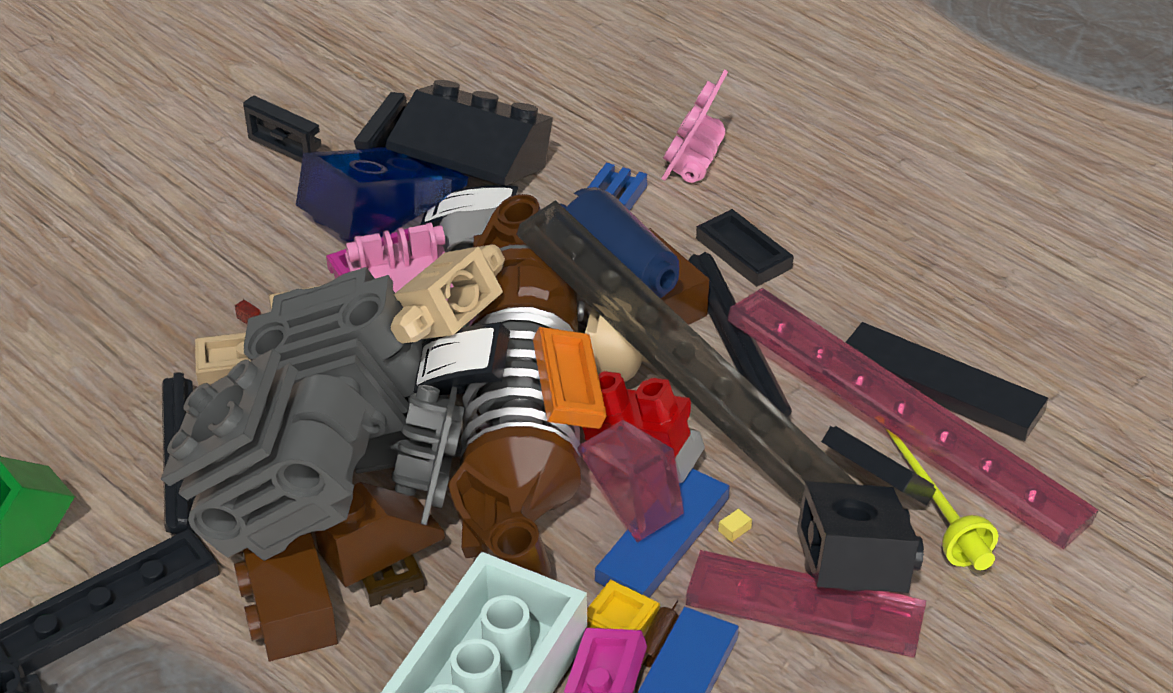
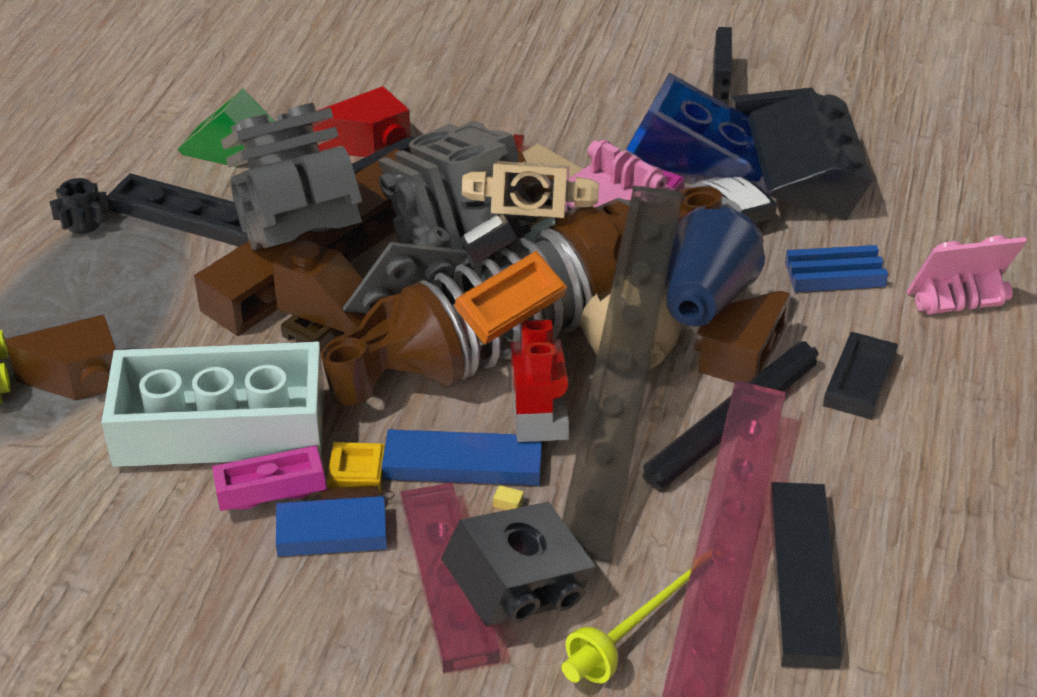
camera: 60 degrees right, 0 degrees up
clear pink slope [577,420,684,543] -> none
black tile [821,425,936,506] -> none
none -> red slope [313,86,411,157]

